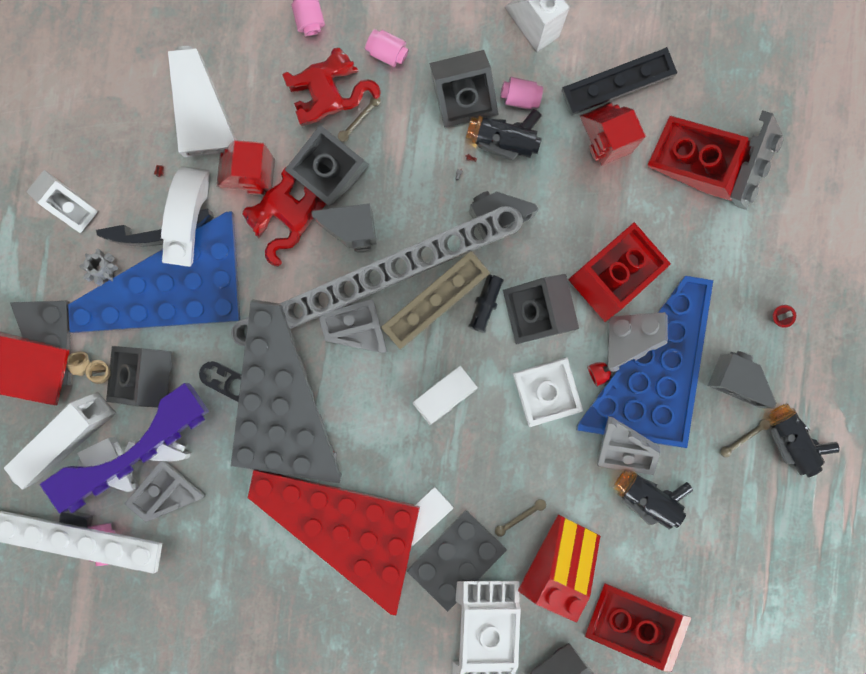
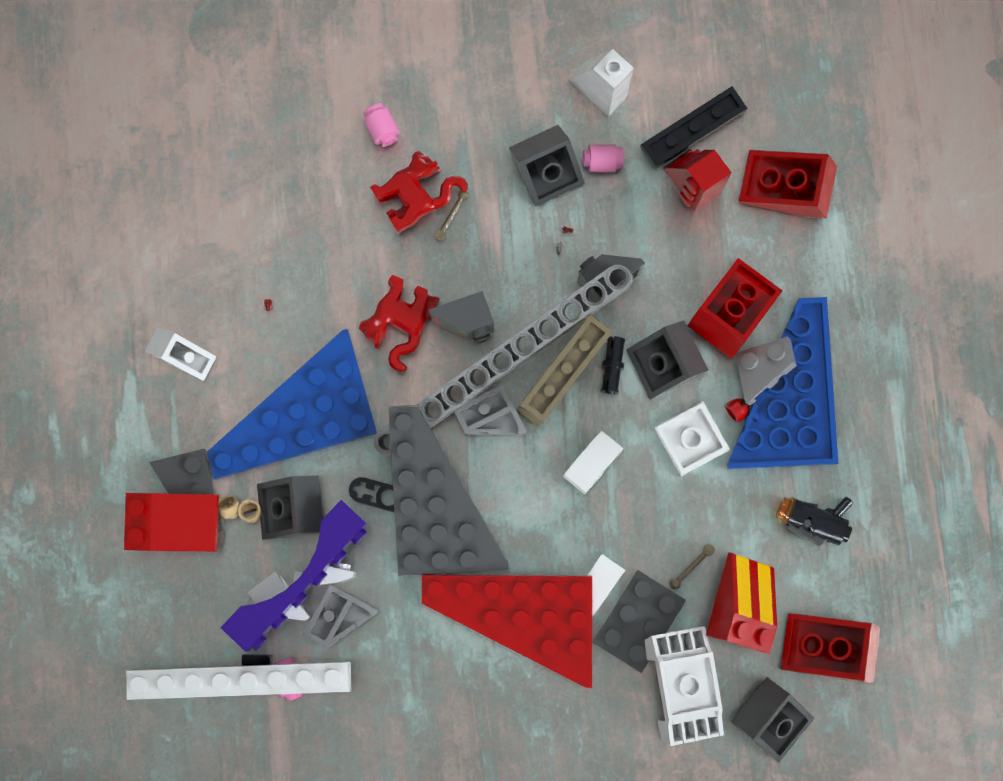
camera: 15 degrees left, 5 degrees down
white slope [4,392,116,490] -> none
light grey gear [80,249,118,286] -> none
black slope [96,209,214,247] -> none
white arch [161,166,210,267] -> none
white slope [168,46,236,157] -> none
red wedge [216,140,275,196] -> none
dark grey slope [285,125,369,206] -> none
bright pink brick [365,29,409,67] -> none
black piece [466,109,542,160] -> none
light grey wing [598,417,660,475] -> none
dark grey slope [708,351,776,409] -> none
dark tan hinge [721,419,771,457] -> none
dark grey wing [730,110,783,210] -> none
black piece [768,403,840,478] -> none
red hinge [773,305,797,328] -> none

